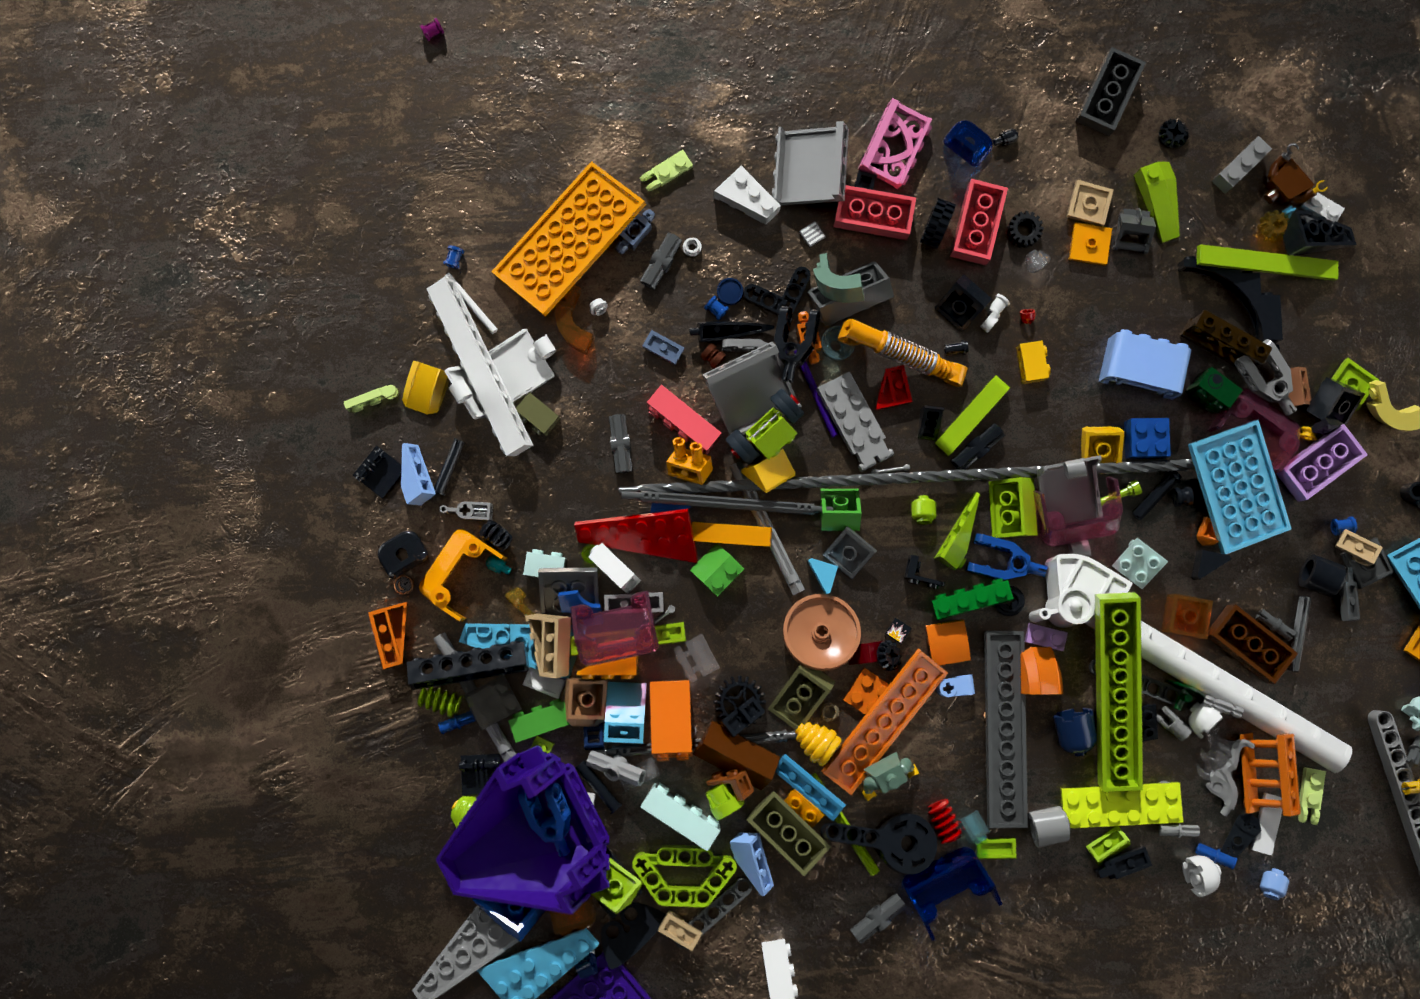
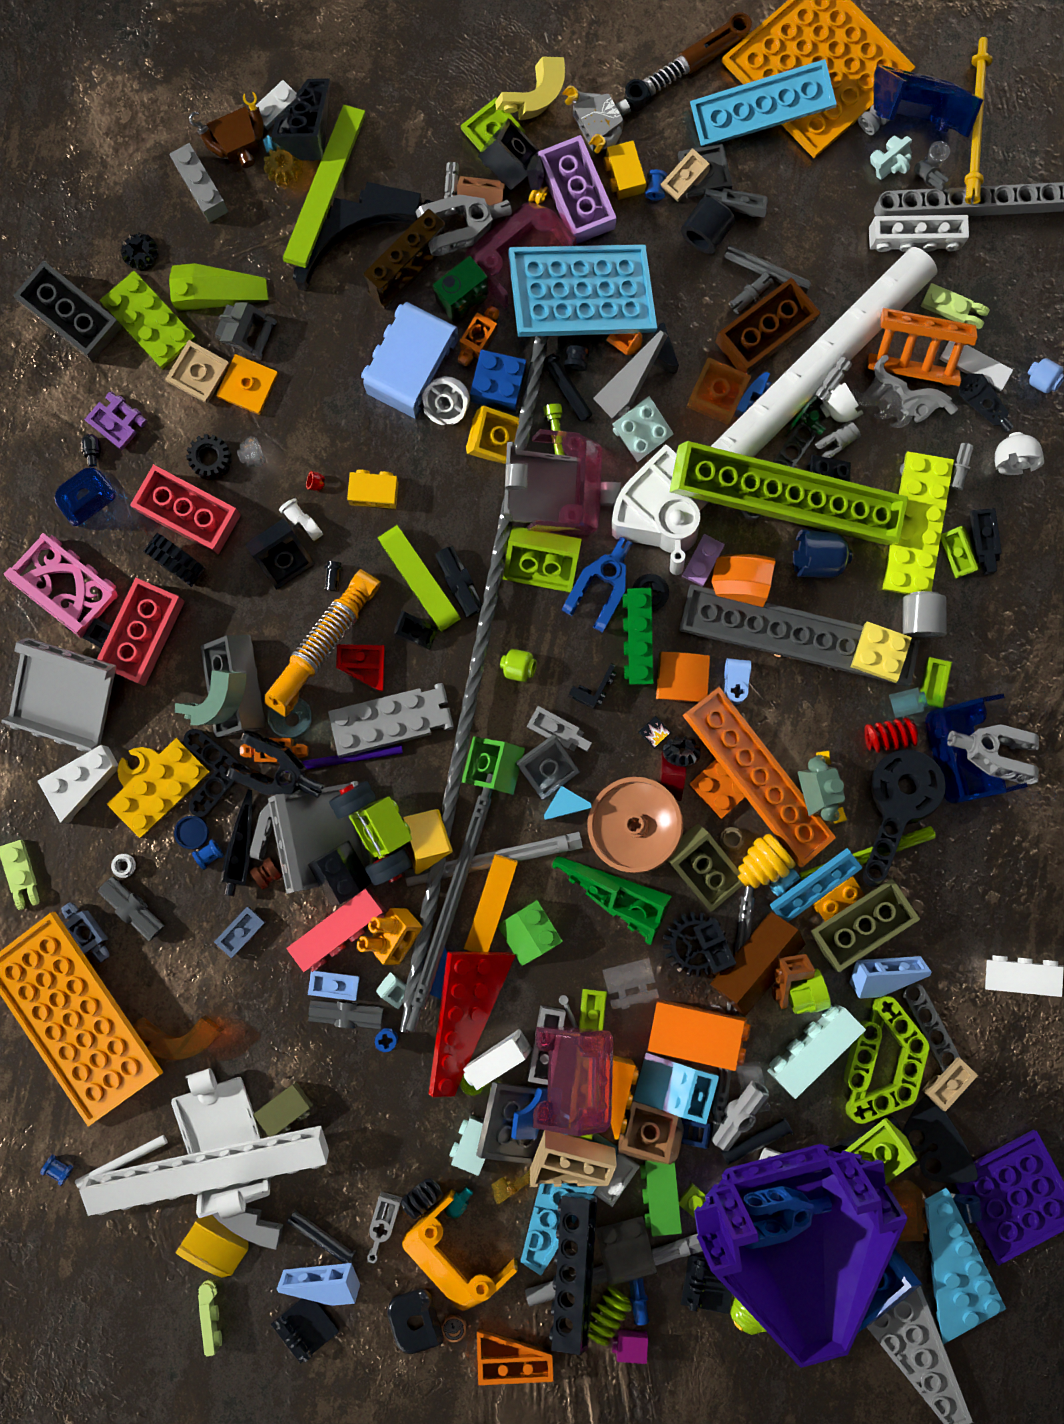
camera: 75 degrees left, 0 degrees up
white plate [589,298,608,316] -> none
light grey tile [799,221,826,248] -> none
dark grey piece [850,893,907,944] -> none
light grey hinge [871,464,911,474] -> none
lime wedge [934,492,980,570] -> none
blue axle [1195,843,1237,870] -> none
none -> medium lavender plate [84,391,147,450]
none -> lime plate [99,271,197,370]
none -> yellow plate [107,738,210,838]
none -> light grey slope [212,1207,284,1250]
none -> black slope [308,840,372,906]
none -> light blue plate [308,970,360,1001]
none -> blue bush [375,1028,398,1052]
none -> light aqua slope [376,972,406,1009]
none -> white cylinder [422,376,470,425]
none -> light grey axle [444,162,459,199]
none -> orange piece [458,306,499,367]
none -> light grey hinge [527,706,592,752]
none -> green wedge [552,856,672,945]
none -> light grey torso [562,86,631,153]
none -> light grey slope [593,330,668,419]
none -> yellow brick [603,140,646,200]
none -> magenta brick [612,1329,648,1364]
none -> blue slope [733,372,771,418]
none -> medium azure pin [769,868,801,897]
none -> light yellow plate [851,622,912,683]
none -> white brick [869,215,969,252]
none -> light grey piece [947,724,1039,784]

